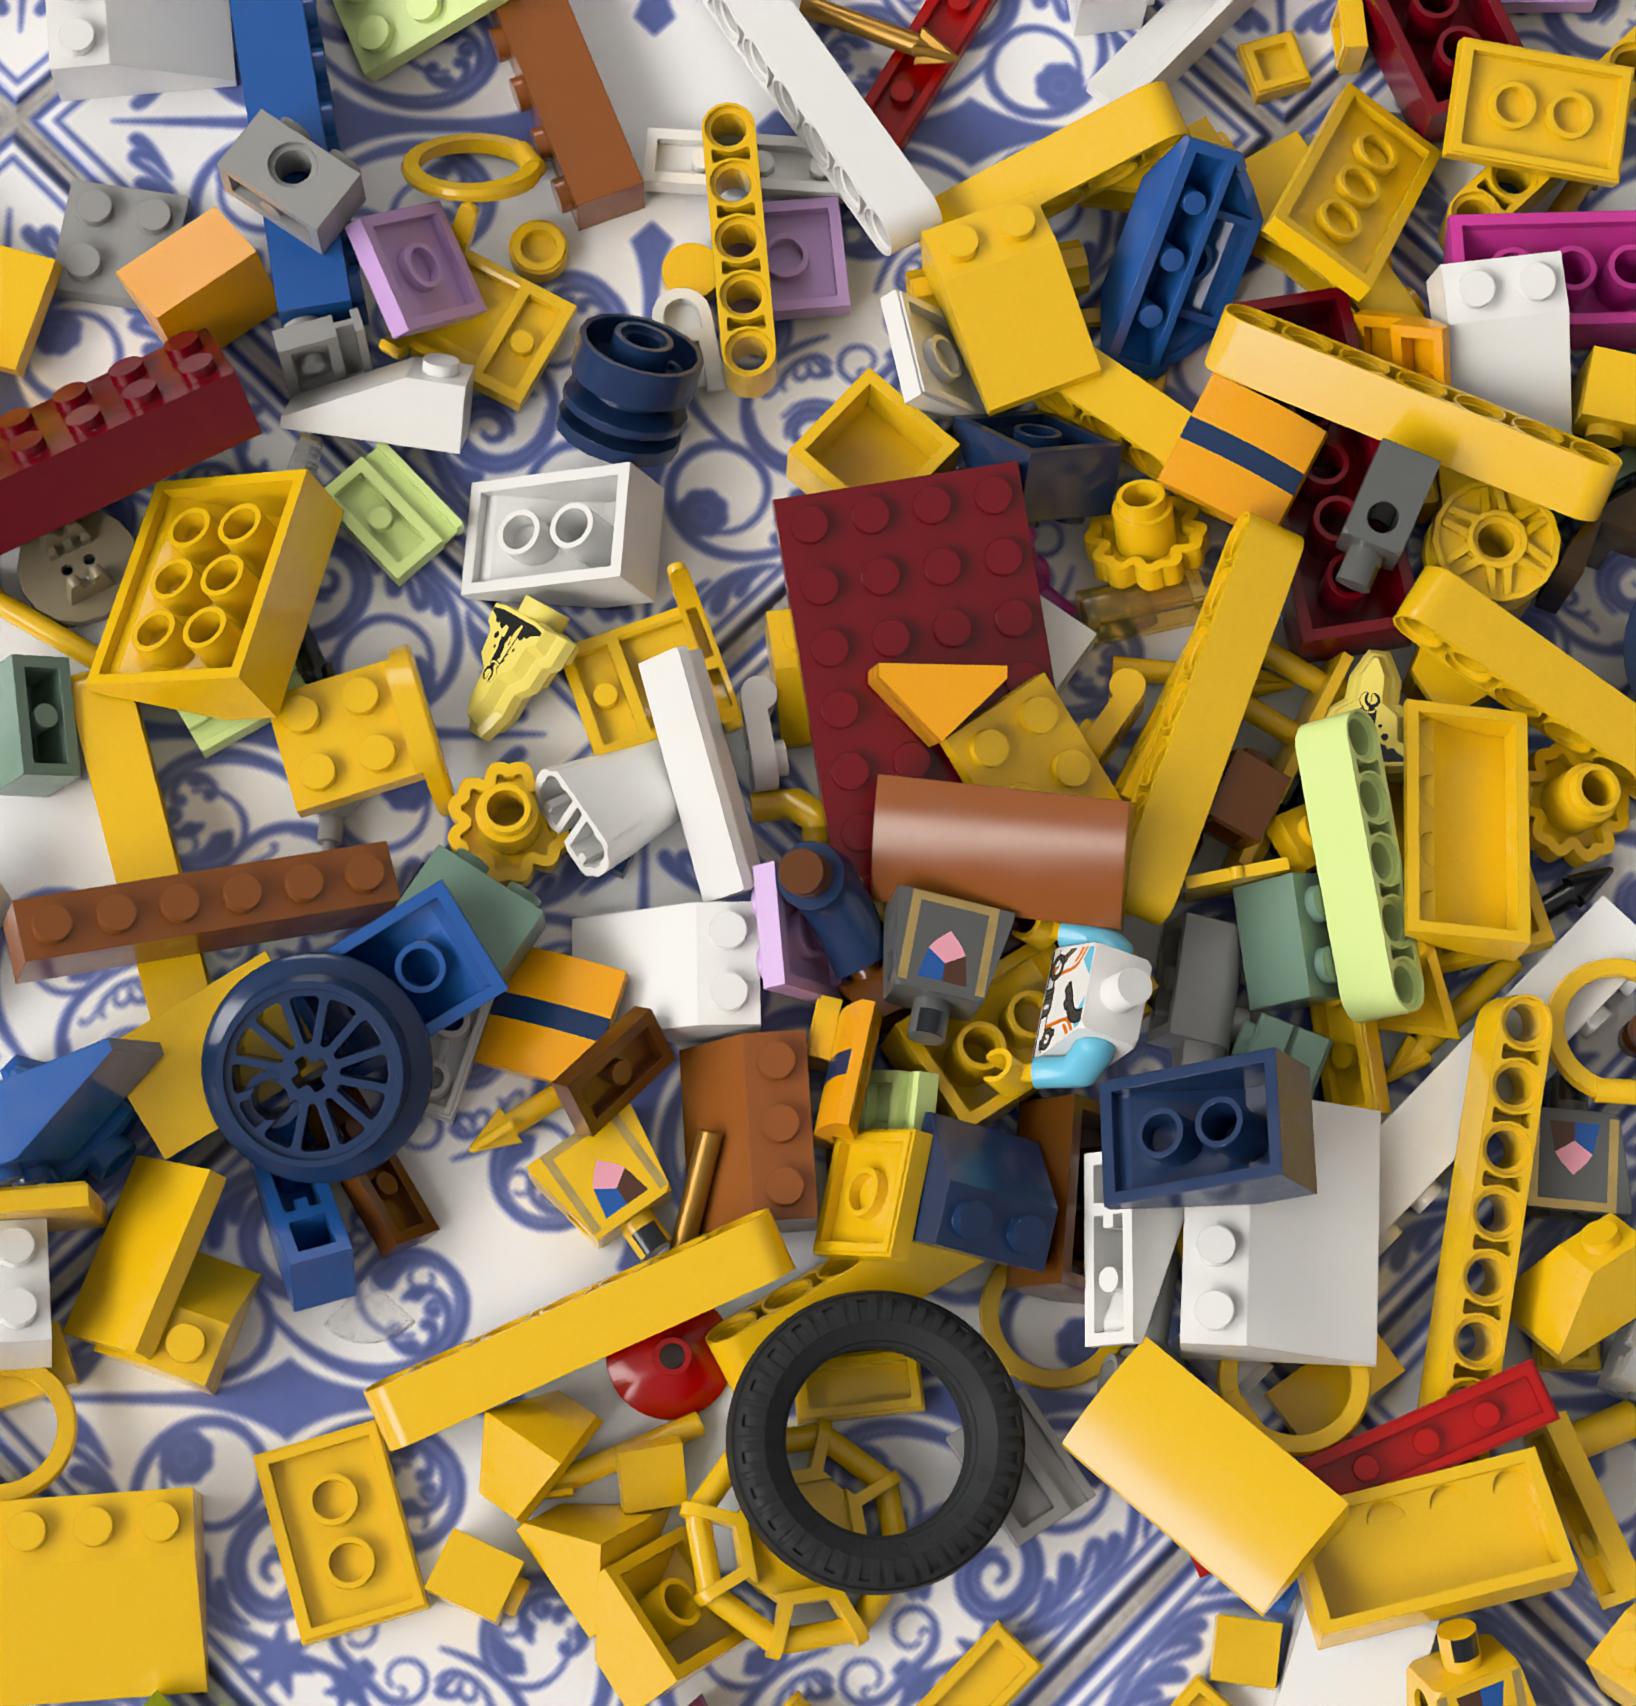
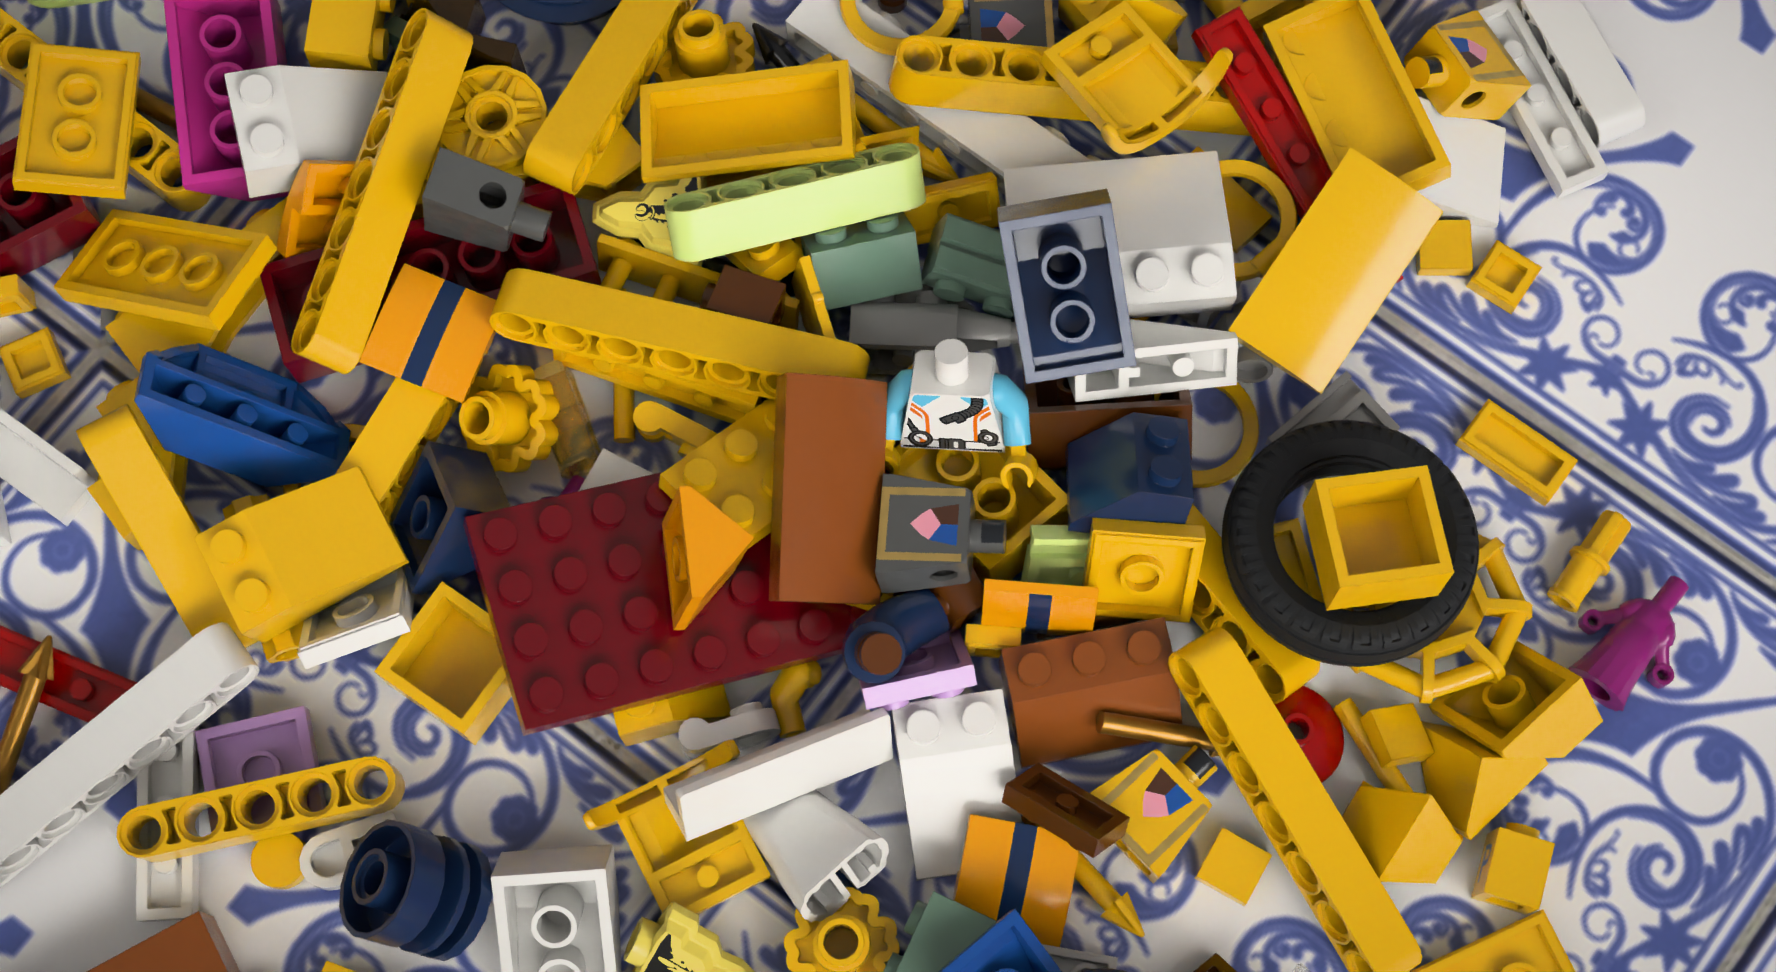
camera: 90 degrees left, 0 degrees up
none -> yellow piece [1040,0,1233,155]
none -> yellow tile [1194,827,1272,906]
none -> yellow piece [1302,465,1454,611]

